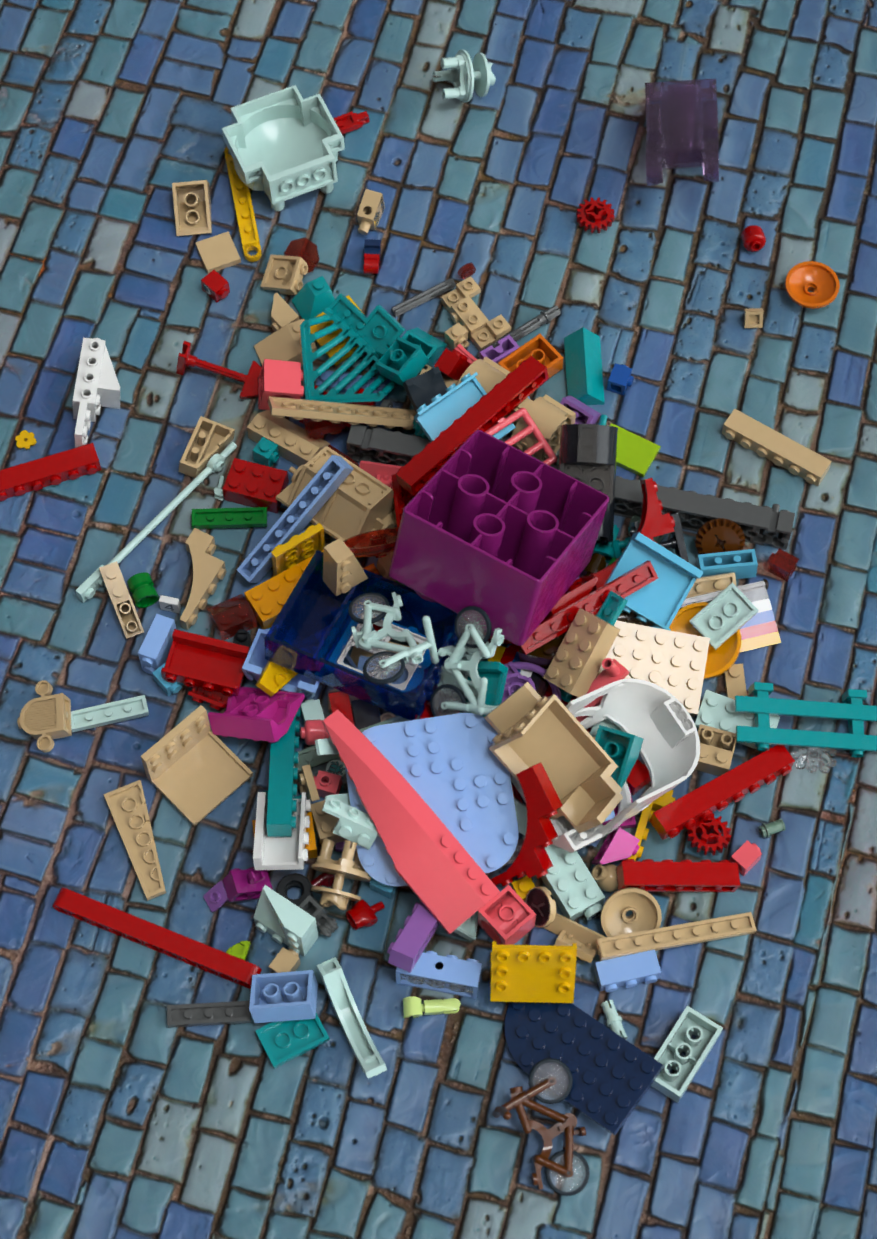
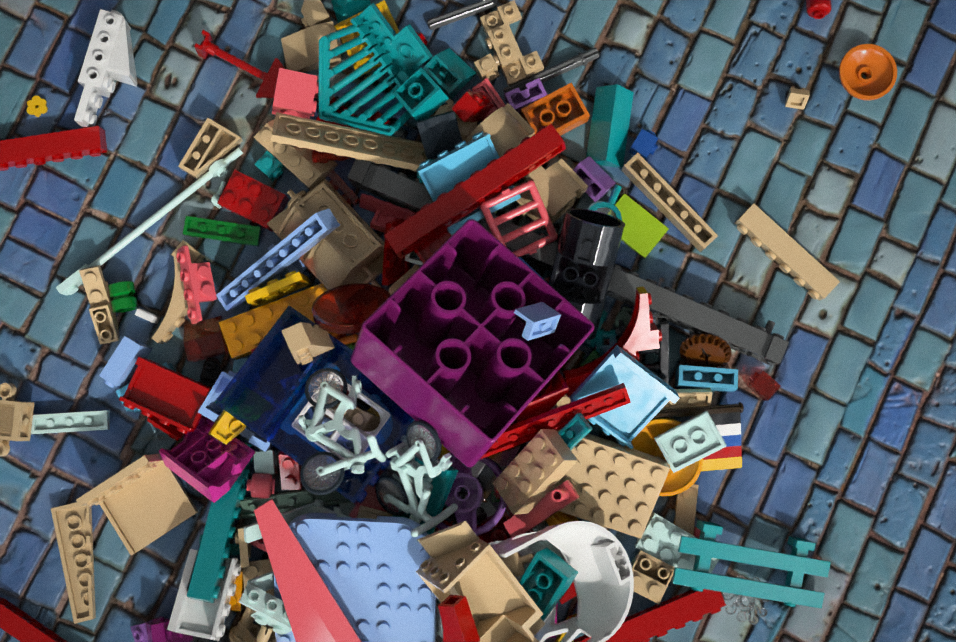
camera: 20 degrees right, 20 degrees up
none -> coral bracket [176,245,217,324]
none -> light blue panel [514,302,561,341]
none -> tan brick [621,153,718,252]

